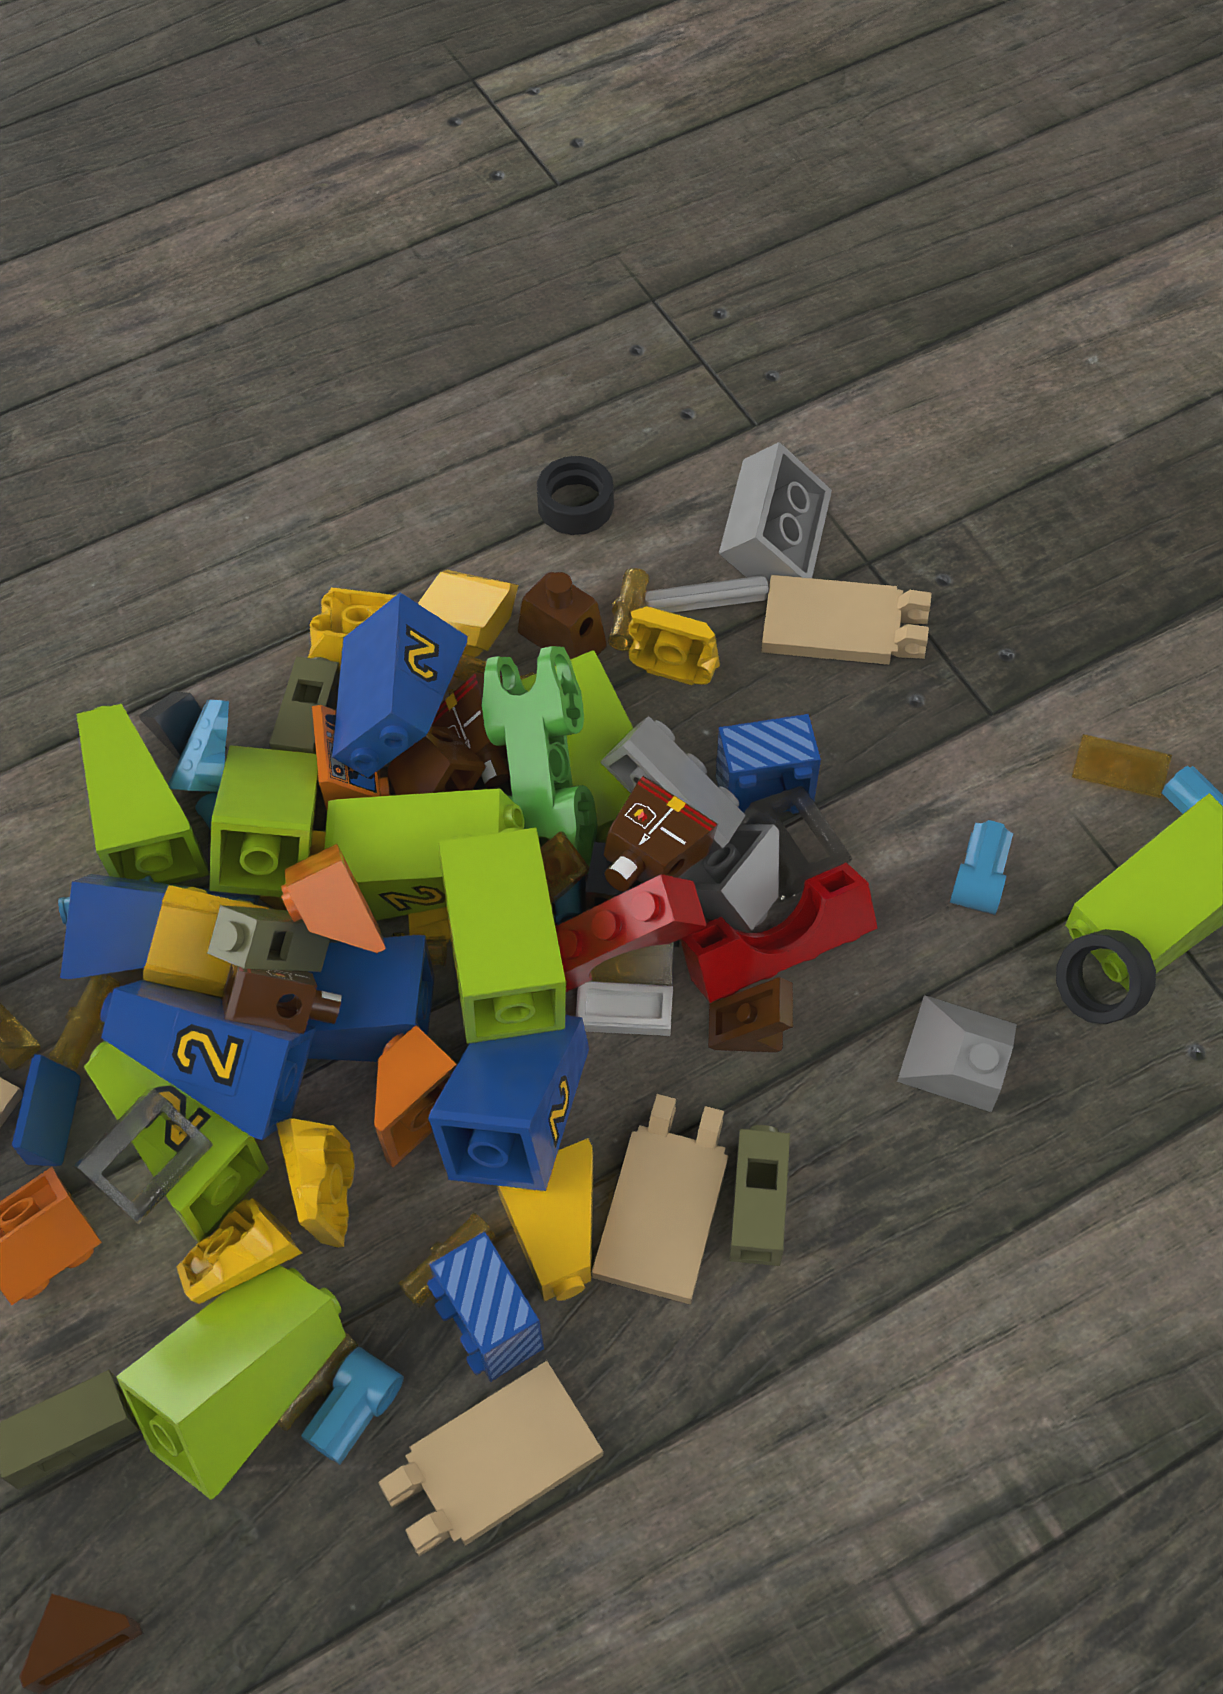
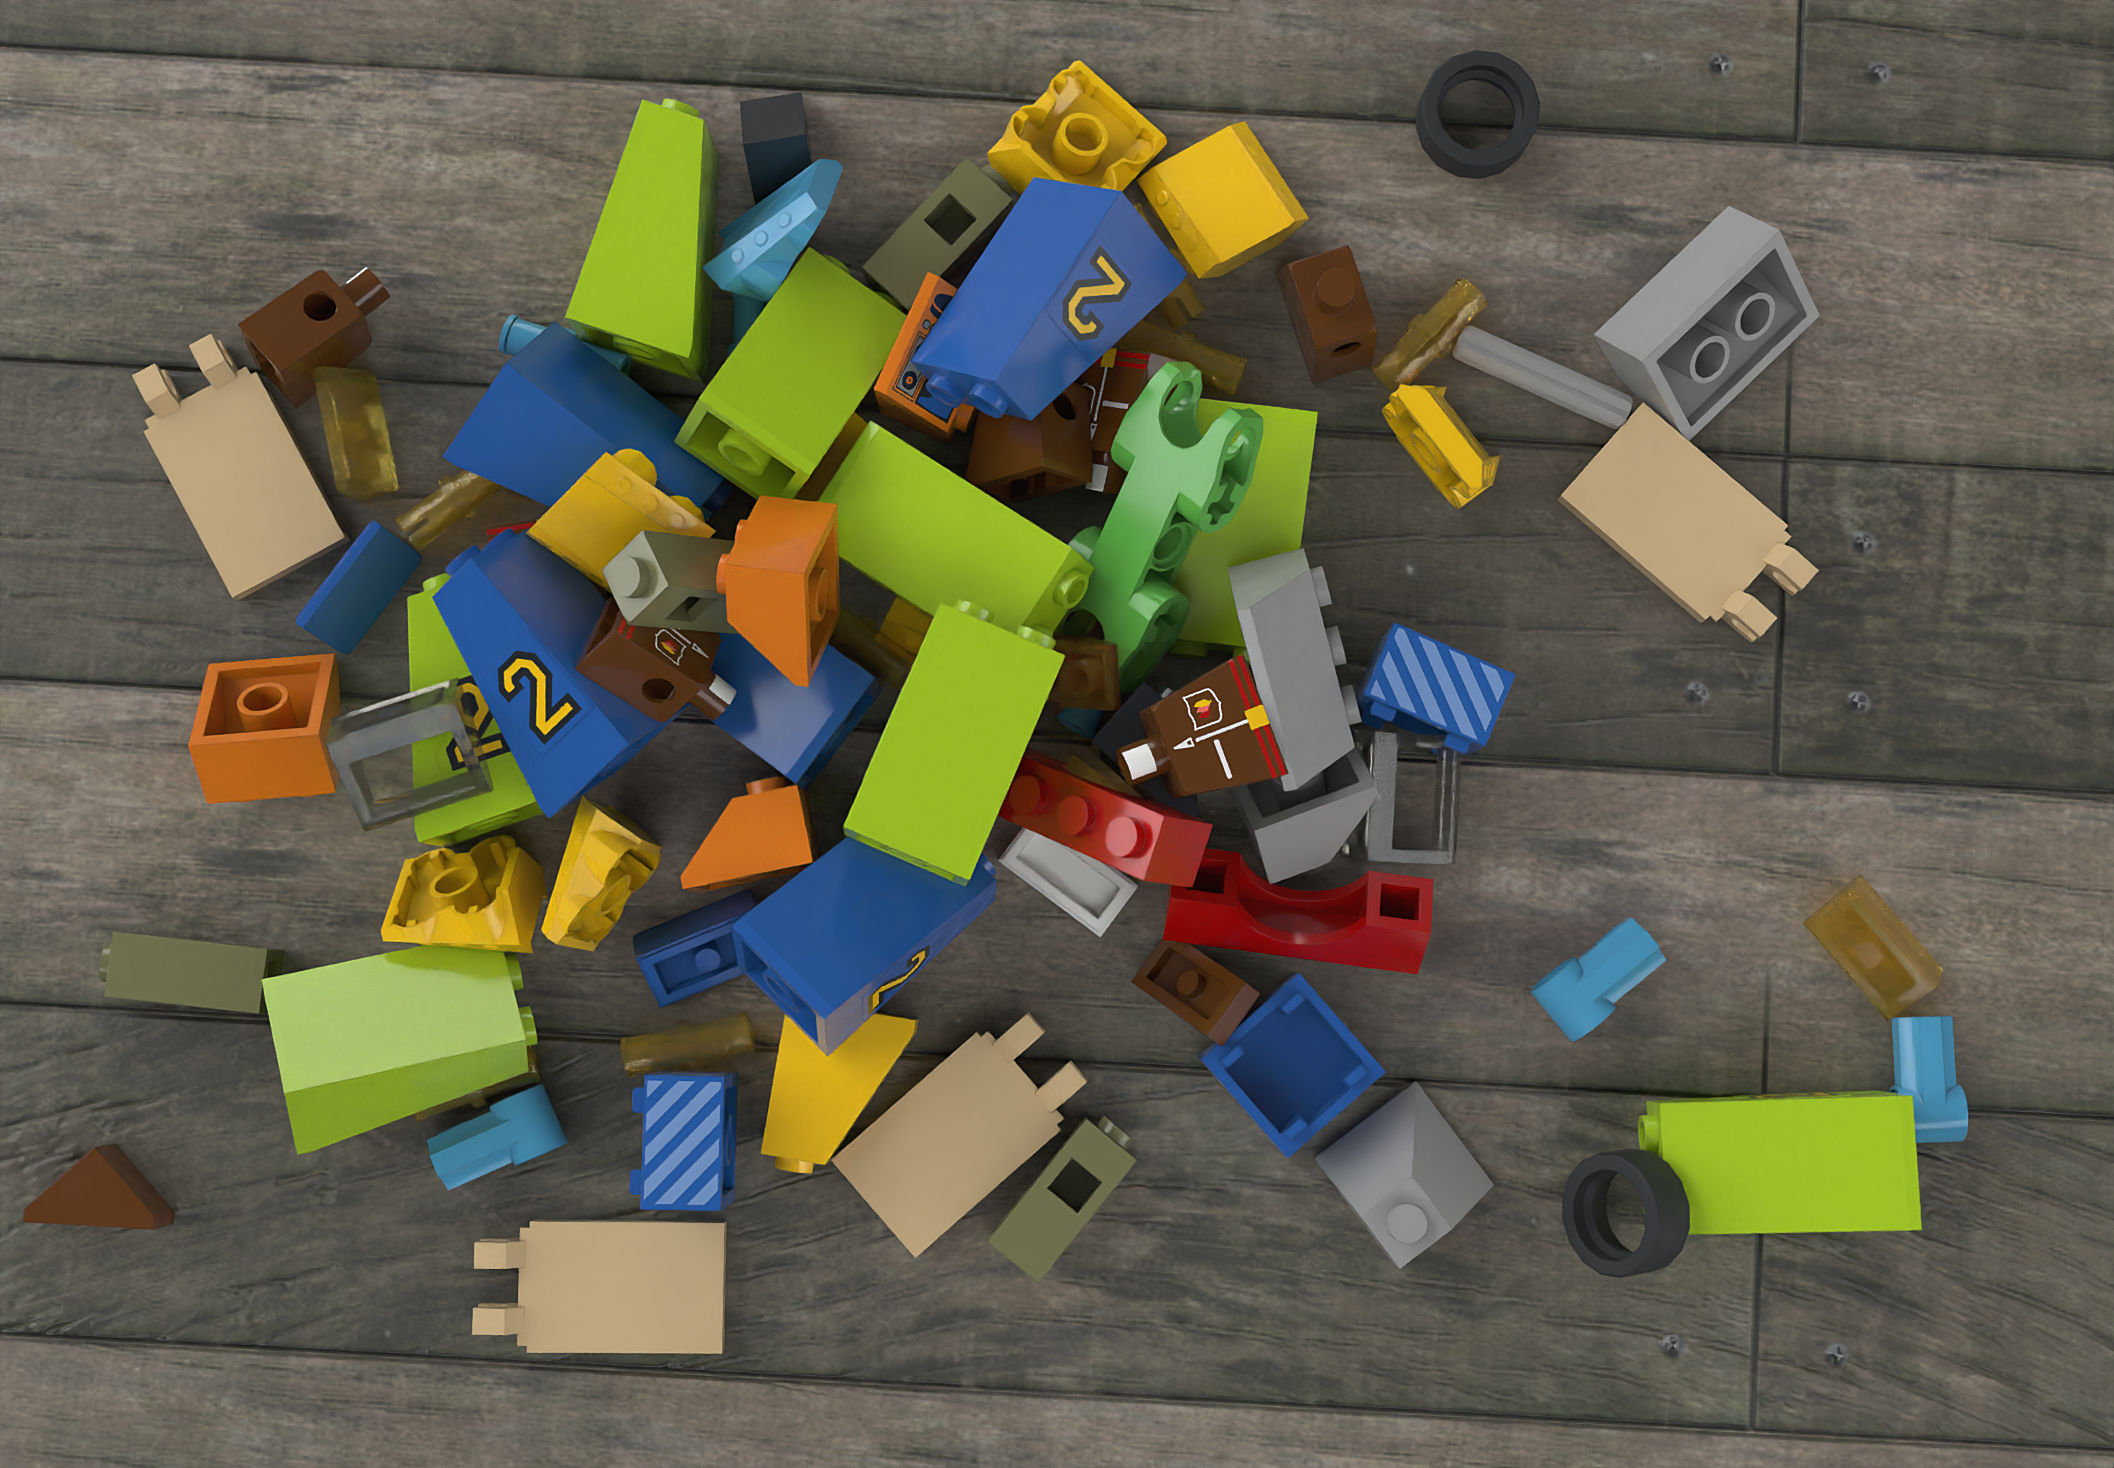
camera: 30 degrees right, 25 degrees up
none -> blue slope [633,889,757,1009]
none -> blue container [1198,973,1386,1158]

